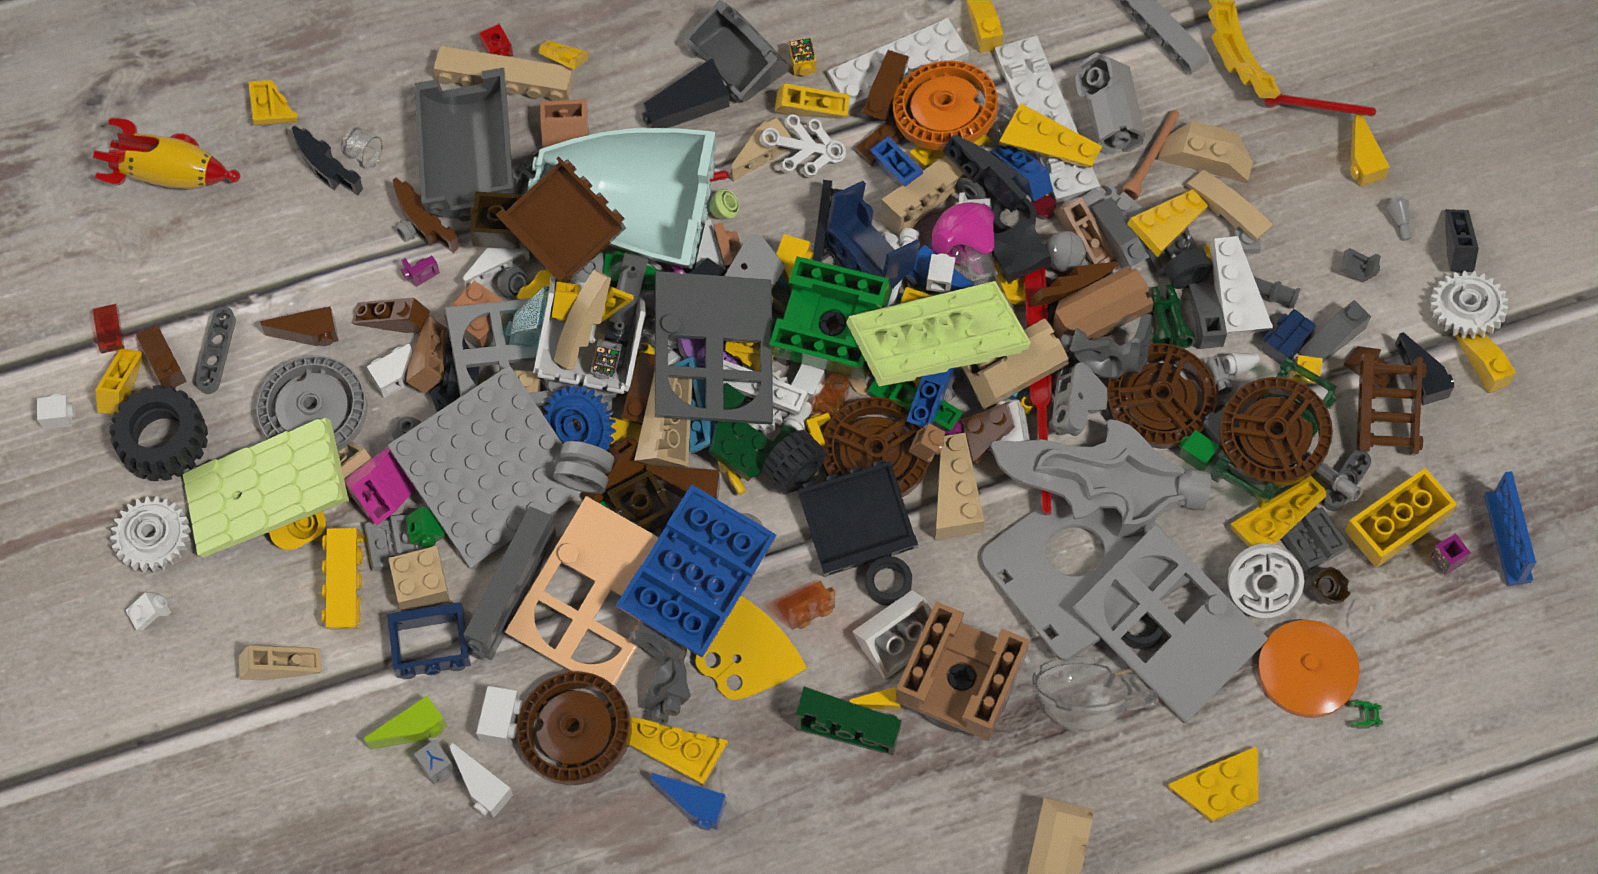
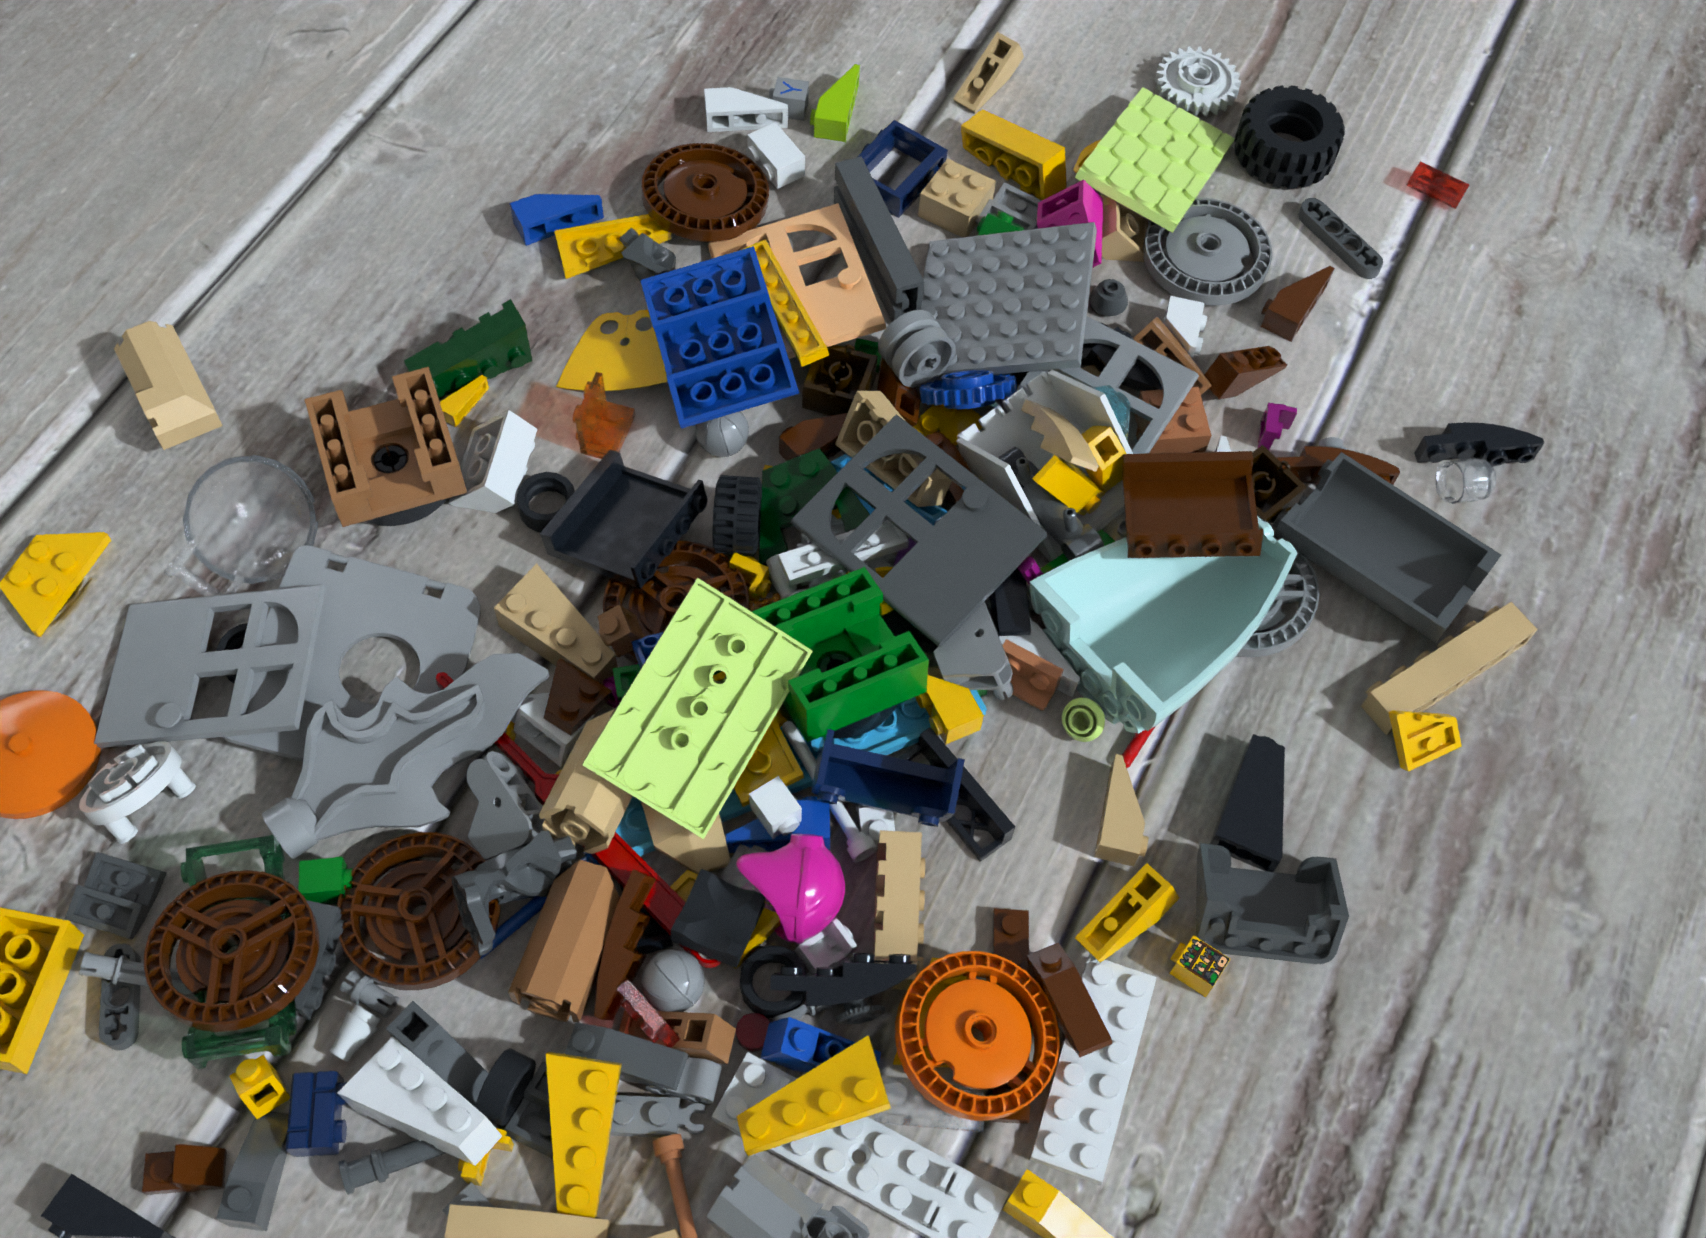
camera: 130 degrees right, 5 degrees down
white brick [37,394,76,430] -> none
piece [93,118,241,189] -> none
yellow slope [95,348,144,415] -> none
white bracket [126,593,171,631] -> none
reddish brown slope [136,324,187,389] -> none
yellow wing [249,80,298,125] -> none
red brick [479,23,513,57] -> none
nougat slope [540,99,589,148] -> none
brick [590,339,622,379] -> none
white plant [760,114,846,178] -> none
blue slope [870,136,923,187] -> none
dark green piece [1149,284,1196,349] -> none
yellow wing [1231,476,1326,555] -> none
dark brown hair [1312,567,1351,605] -> none
reddish brown fence [1356,354,1426,456] -> none
none -> clear red plate [617,979,680,1048]
none -> yellow tile [741,239,829,367]

